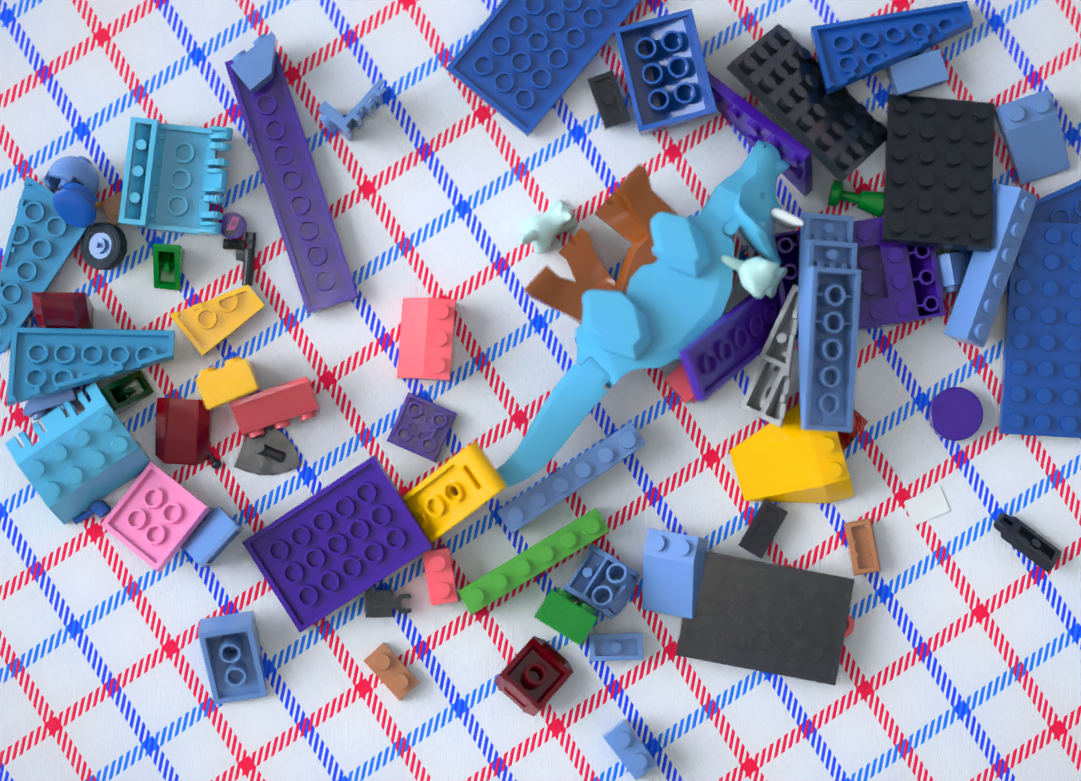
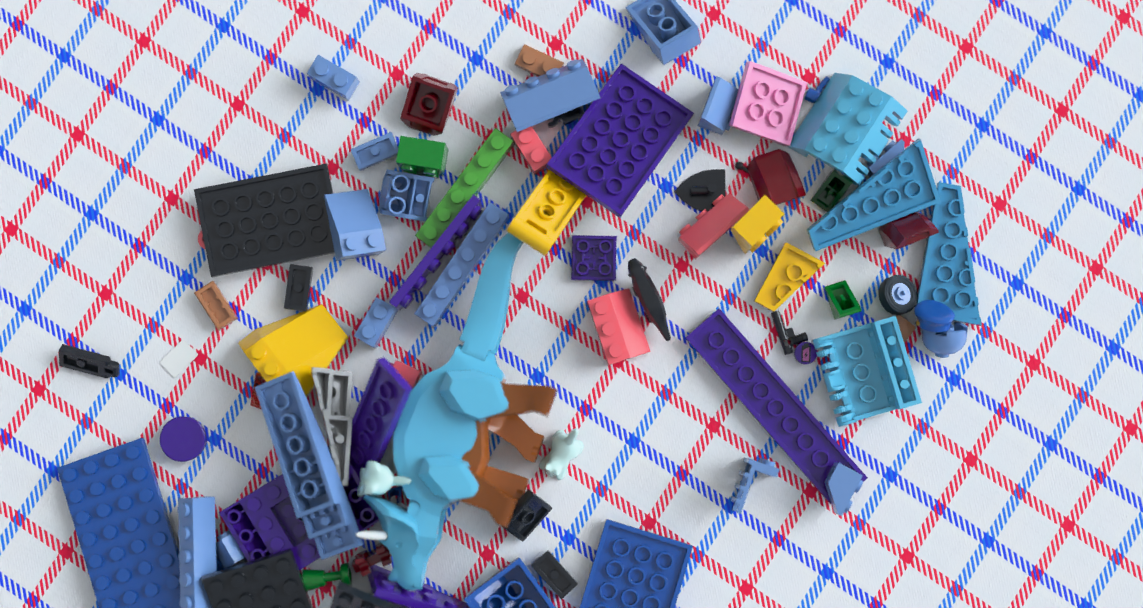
camera: 160 degrees right, 0 degrees up
none -> dark red plate [352,543,392,577]
none -> medium blue brick [354,297,398,348]
none -> dark purple plate [389,195,483,310]
none -> medium blue slope [500,59,600,132]
none -> black tile [500,489,552,542]
none -> black animal [628,258,671,341]

